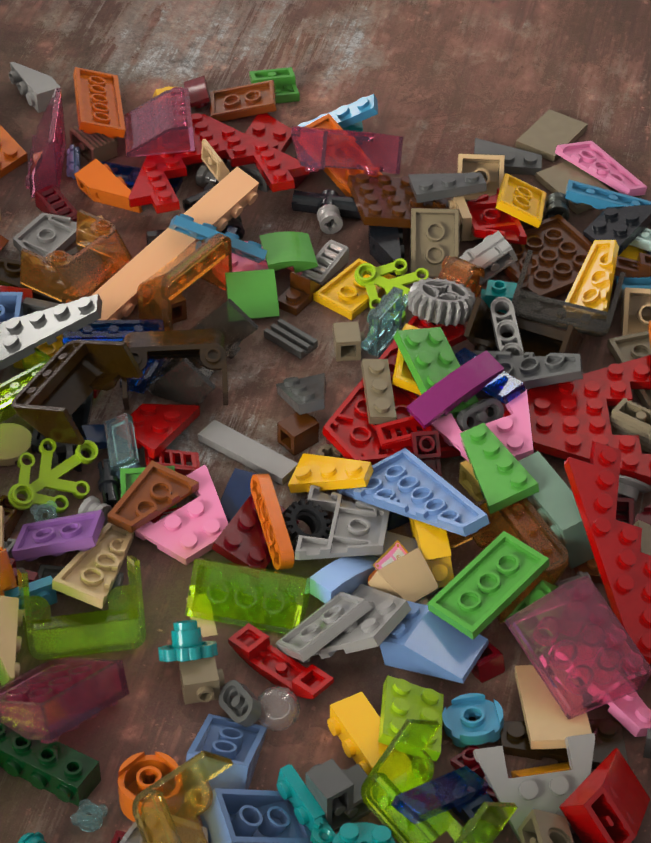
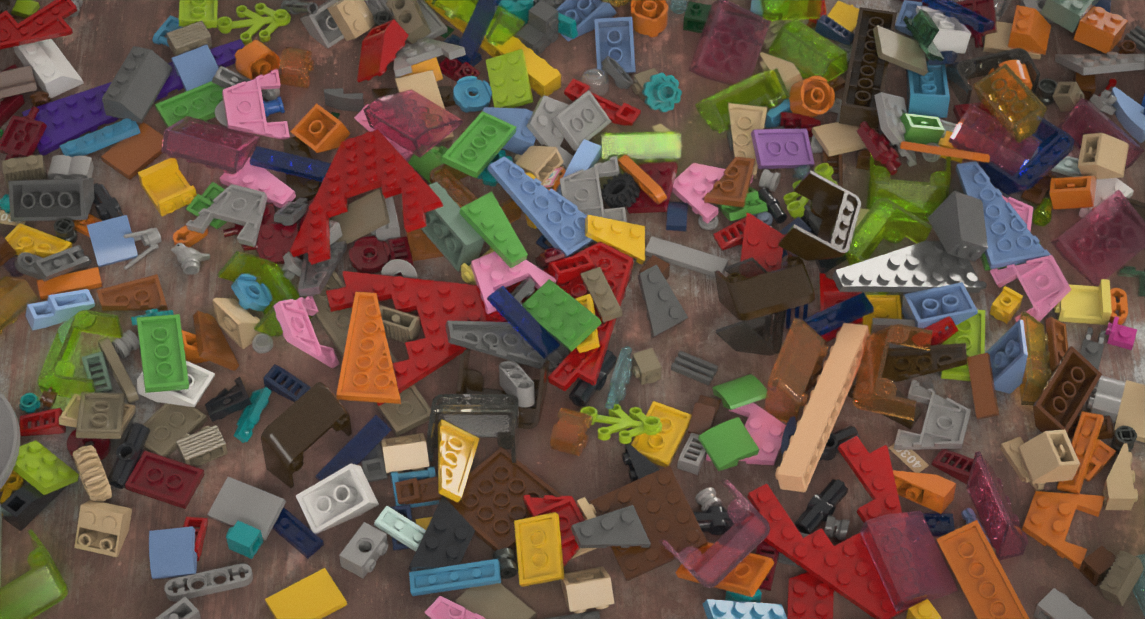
camera: 165 degrees right, 10 degrees up
clear light blue tile [104,413,139,472] -> none
dark azure plate [169,214,267,263] -> none
tan slope [201,139,230,182] -> none
light grey gear [407,278,476,326] -> none
magenta slope [407,350,504,429] -> none
dark tan tile [410,208,459,281] -> none
light grey brick [458,230,518,287] -> none
teal brick [480,279,518,314] -> none

